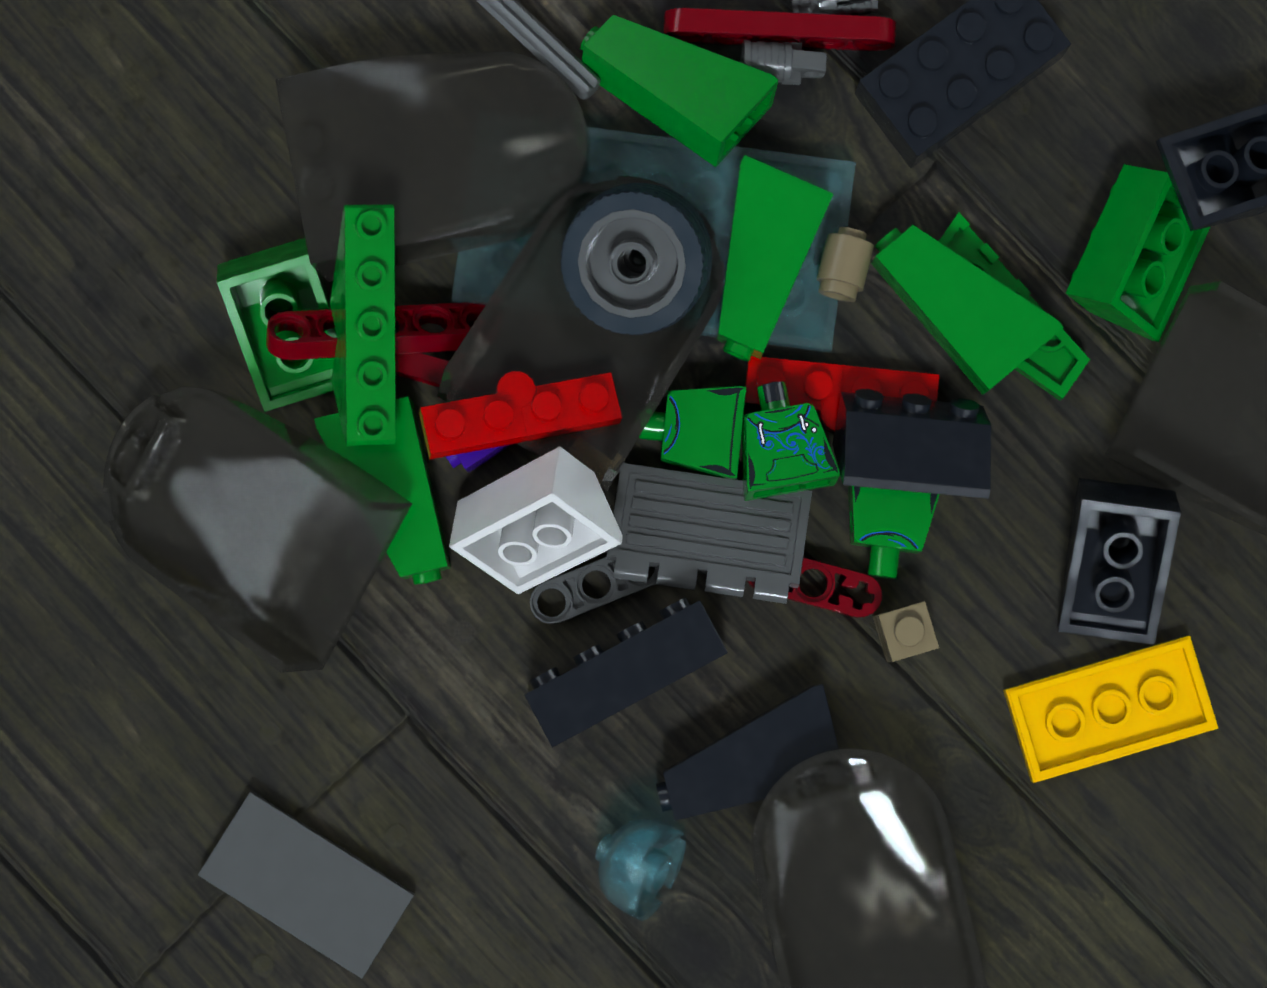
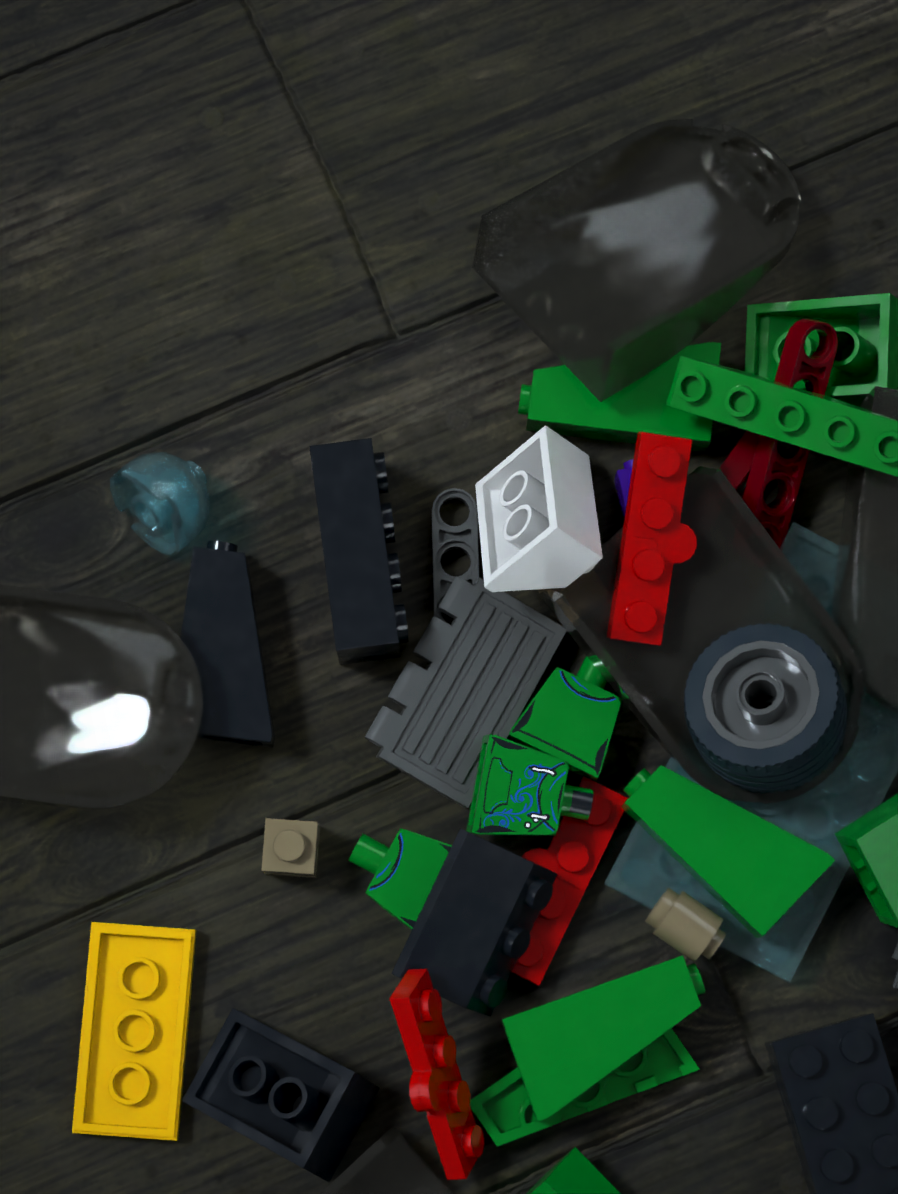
camera: 110 degrees right, 5 degrees down
dark grey tile [198,791,415,979] -> none
dark red beam [747,558,882,618] -> none
none -> red hinge [389,968,484,1180]

